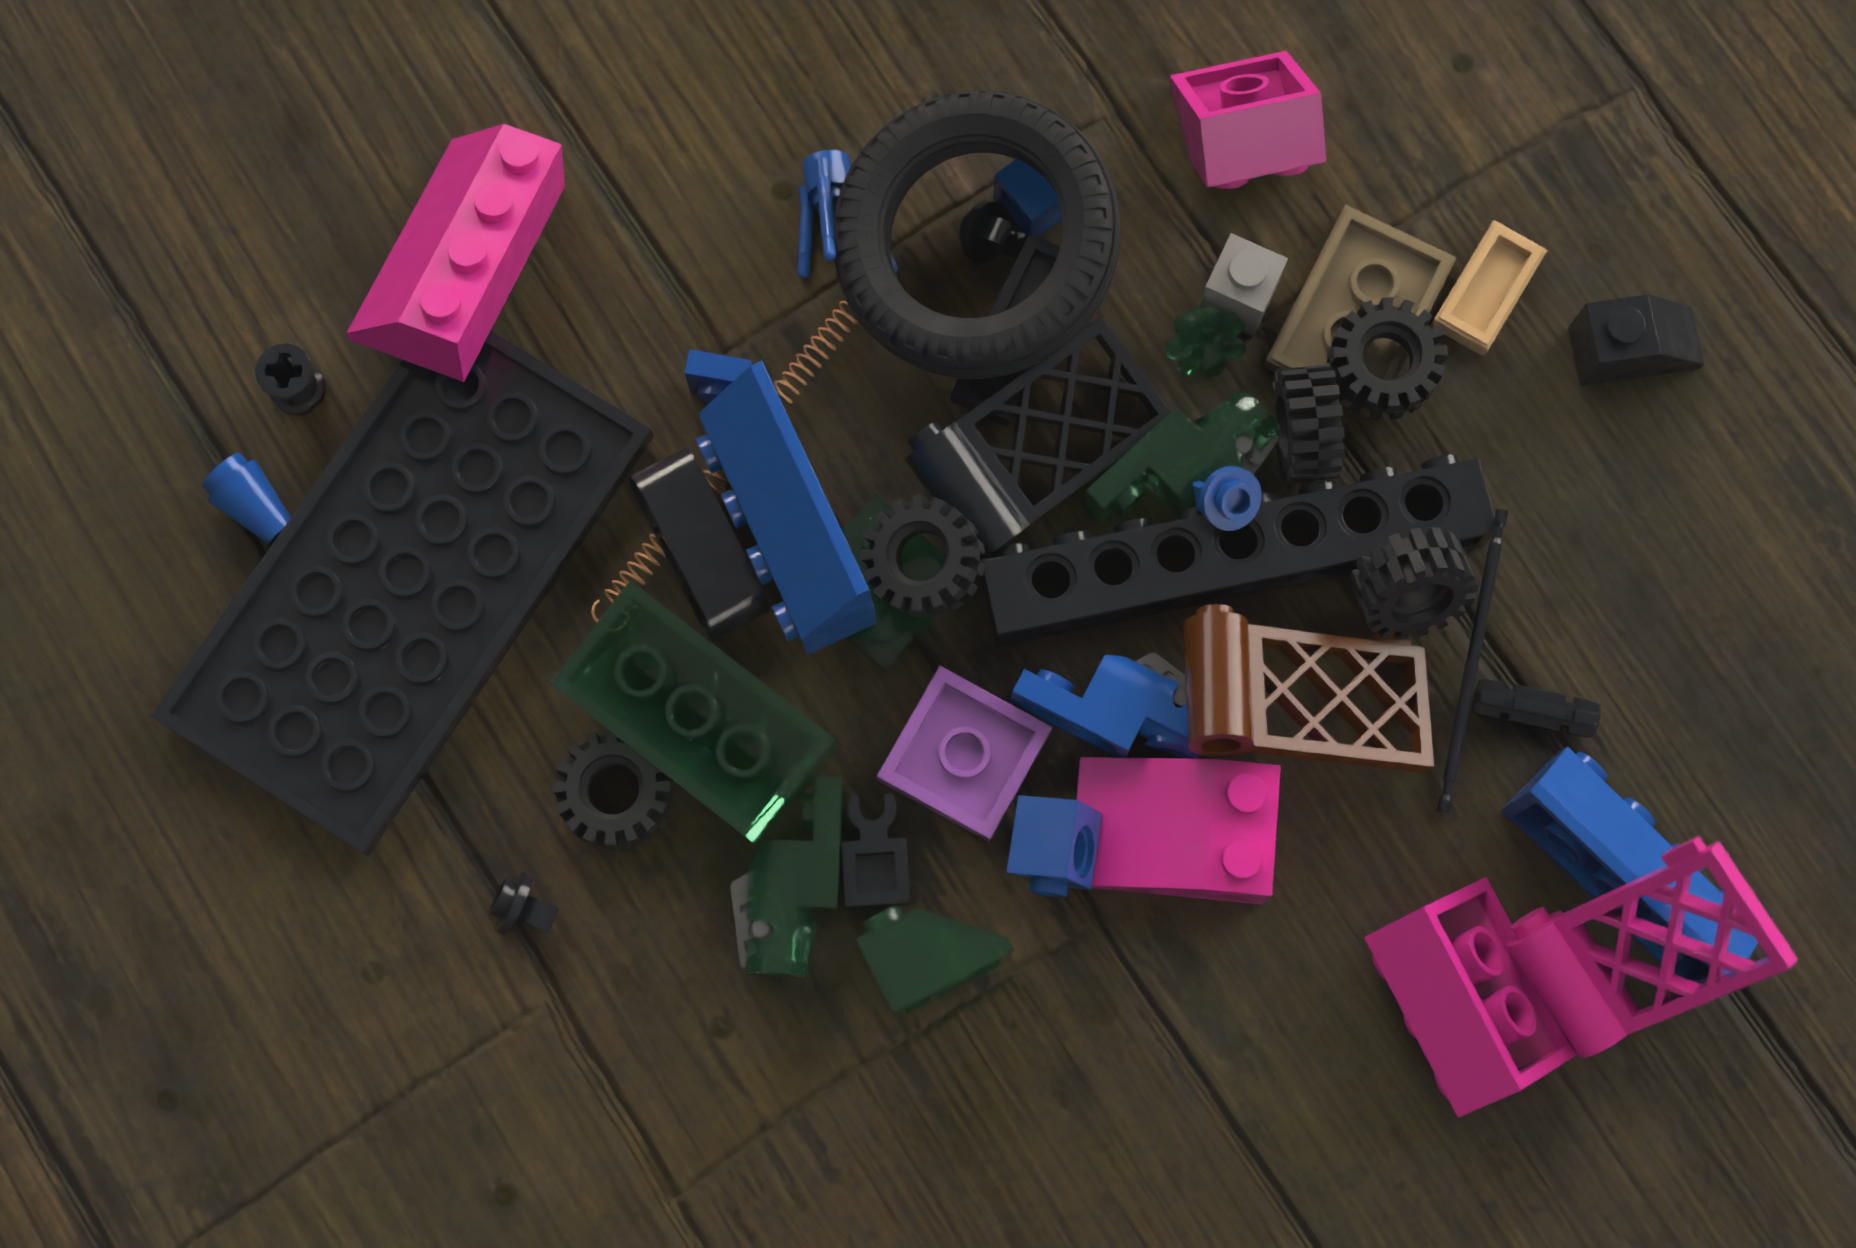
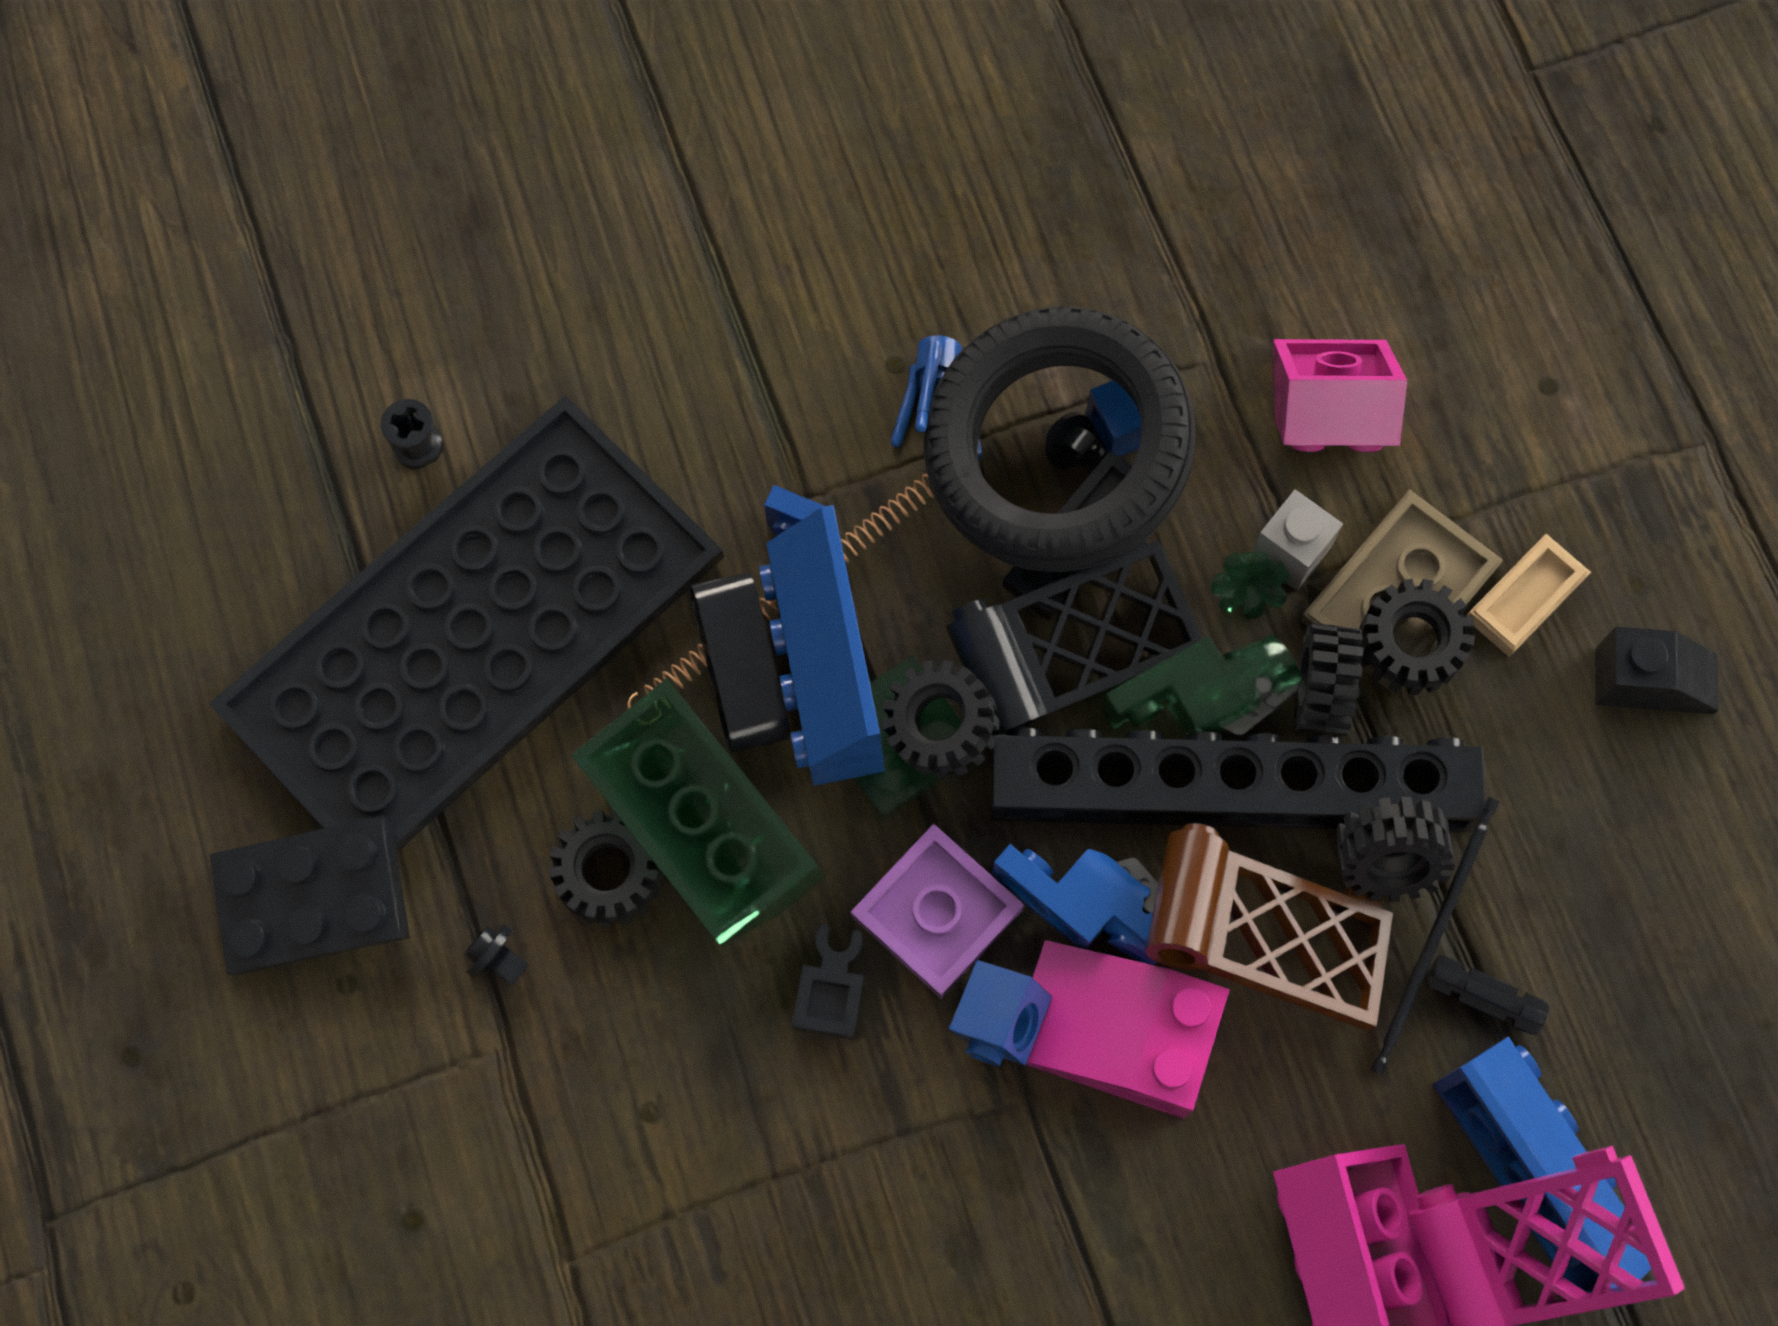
camera: 15 degrees right, 5 degrees down
blue cone [202,453,292,547] -> none
dark pink slope [346,124,565,382] -> none
clear green plate [730,776,844,978] -> none
clear green slope [856,906,1014,1021] -> none
blue plate [1192,466,1262,531] -> none
none -> black plate [209,816,410,975]

